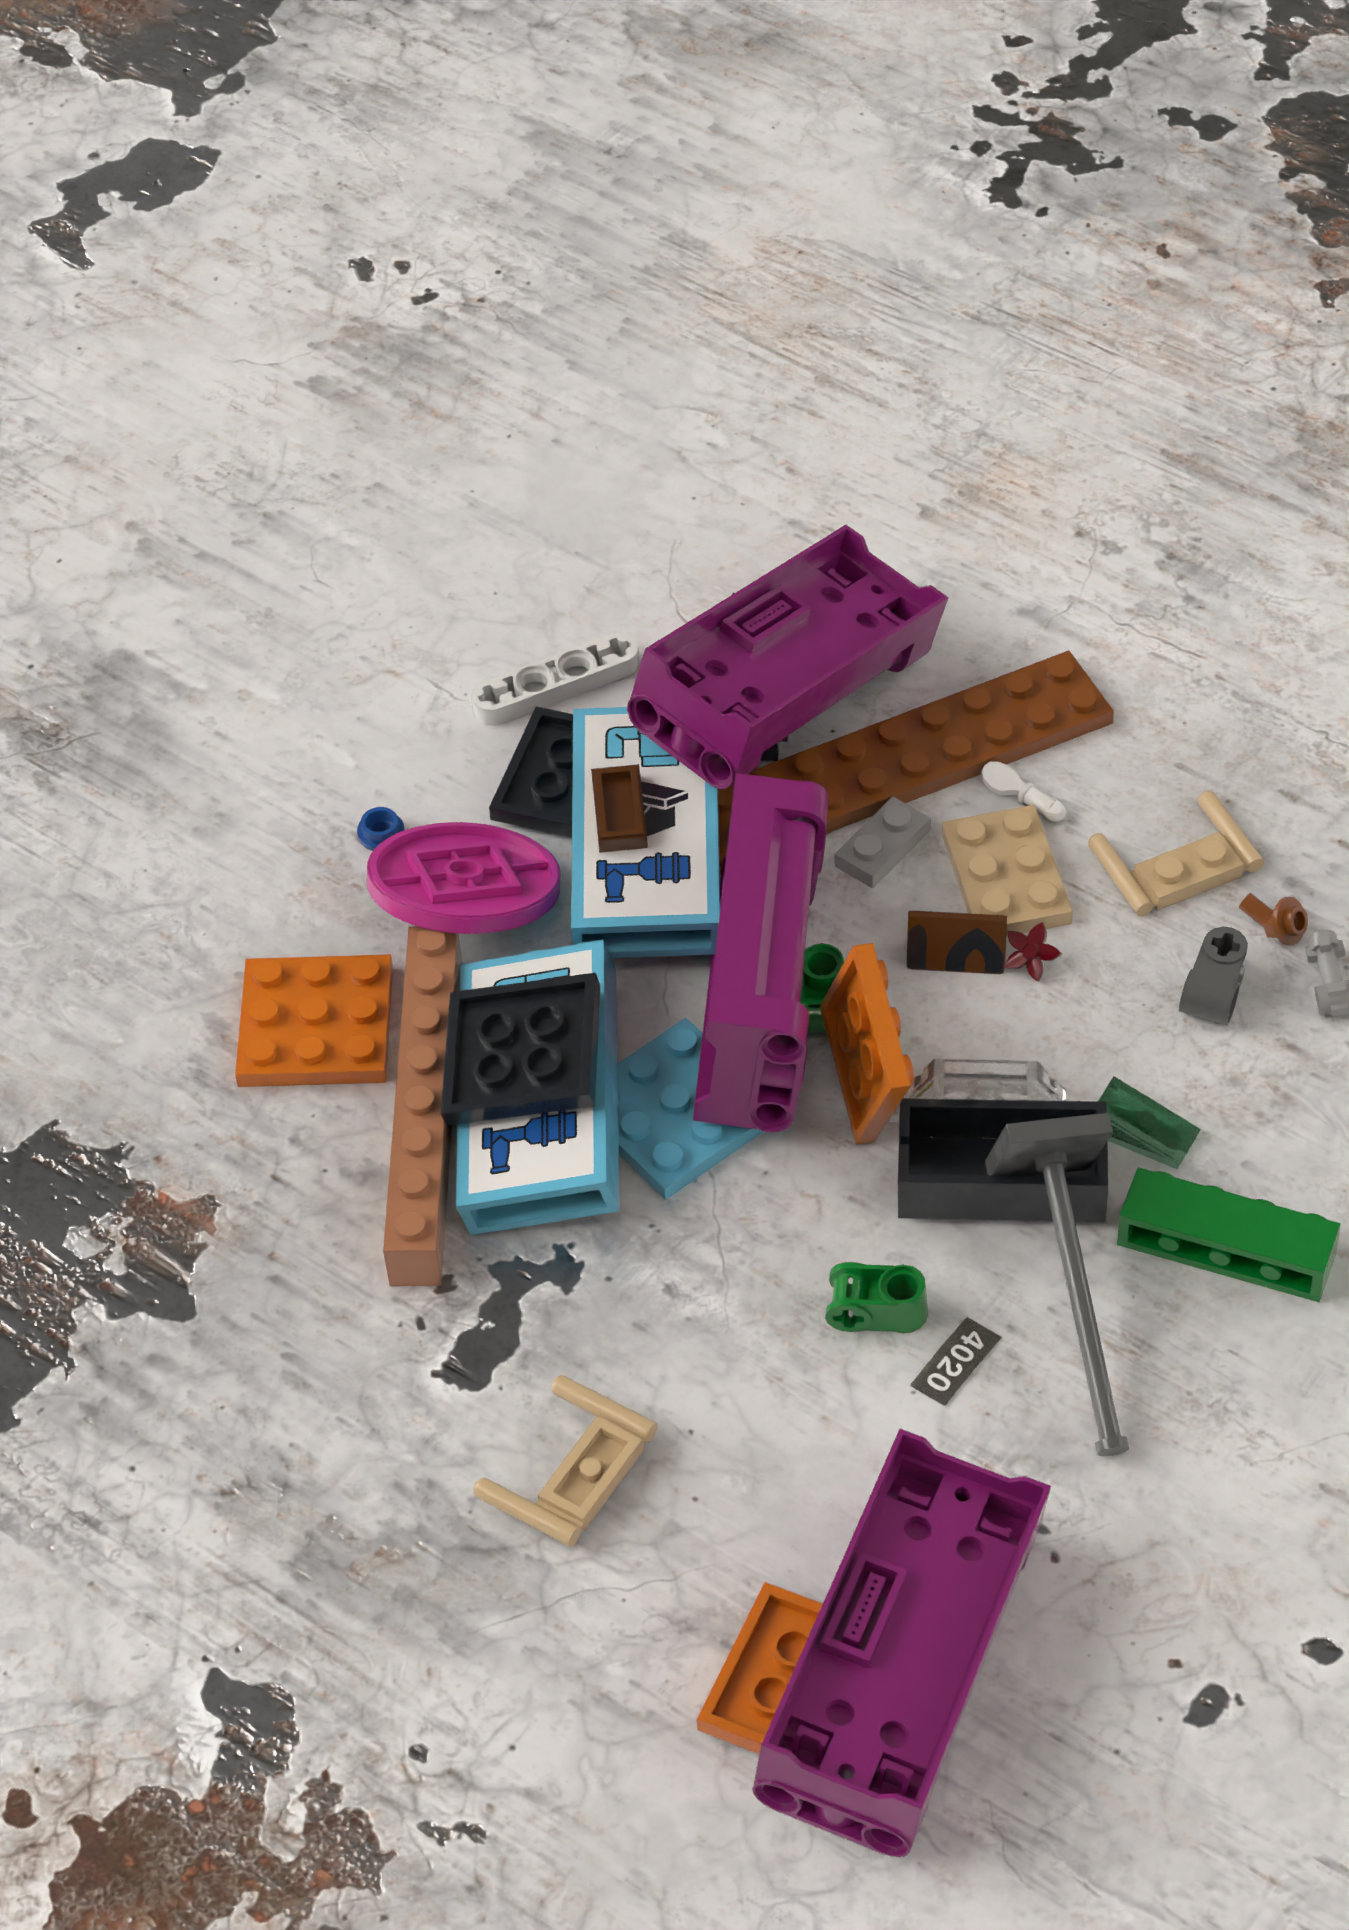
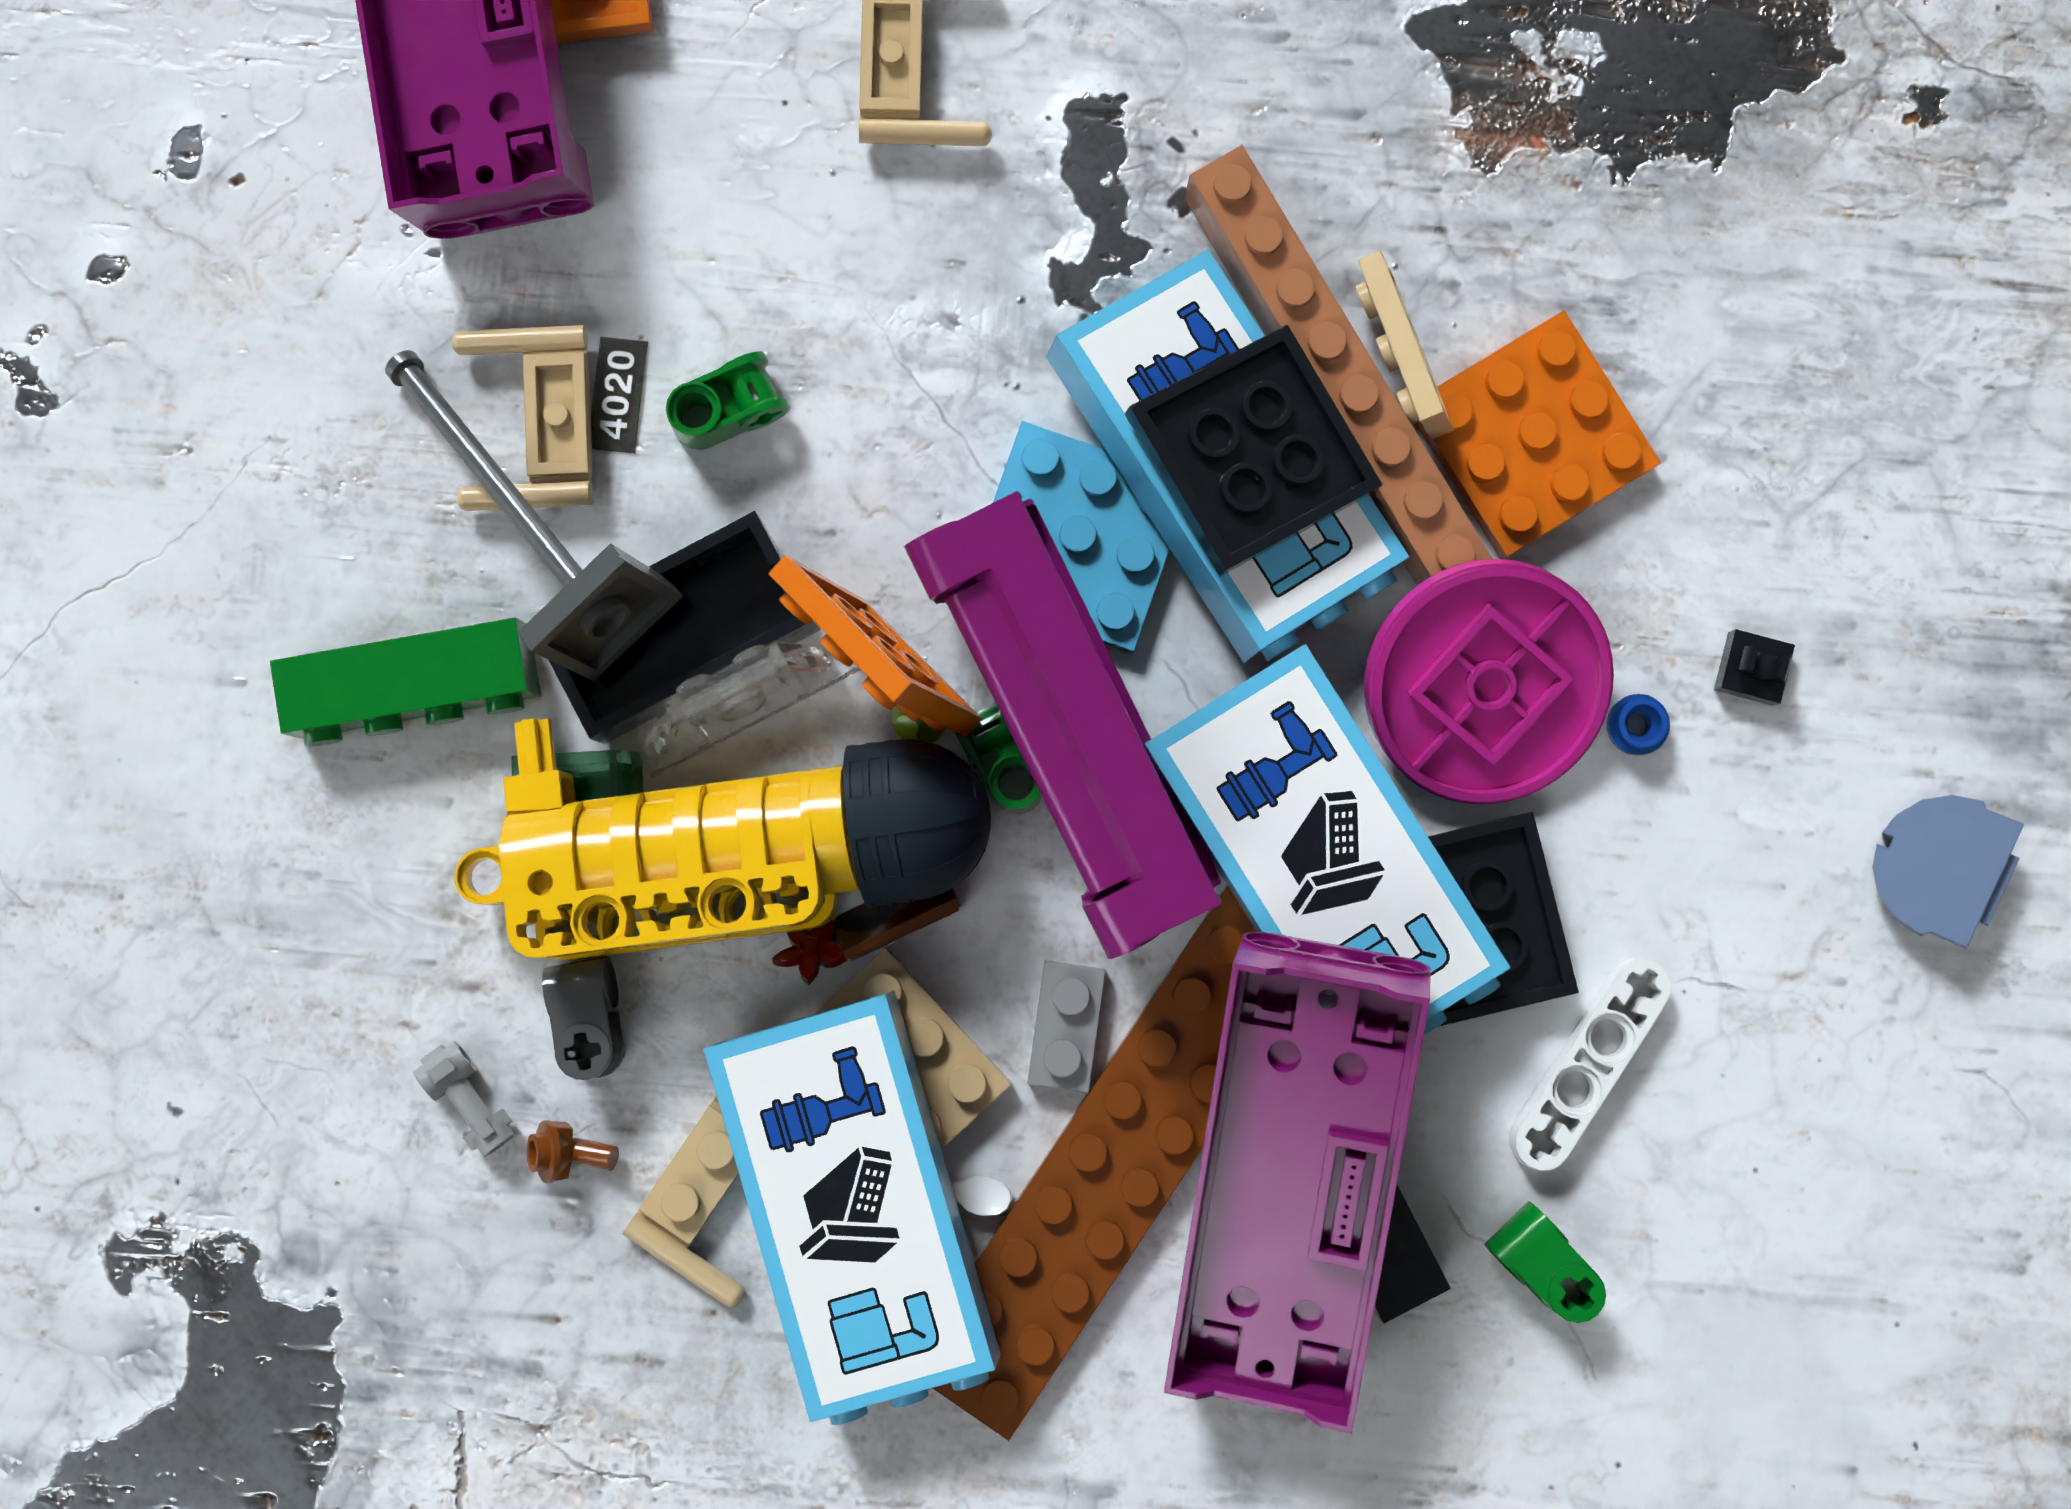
camera: 145 degrees right, 35 degrees up
reddish brown tile [591,764,648,853] -> none
none -> tan plate [452,325,594,511]
none -> yellow piece [454,718,991,960]
none -> brick [703,990,1001,1425]
none -> tan plate [1356,250,1454,440]
none -> green piece [1484,1201,1606,1323]
none -> black tile [1714,629,1795,706]
none -> sand blue piece [1872,795,2024,949]

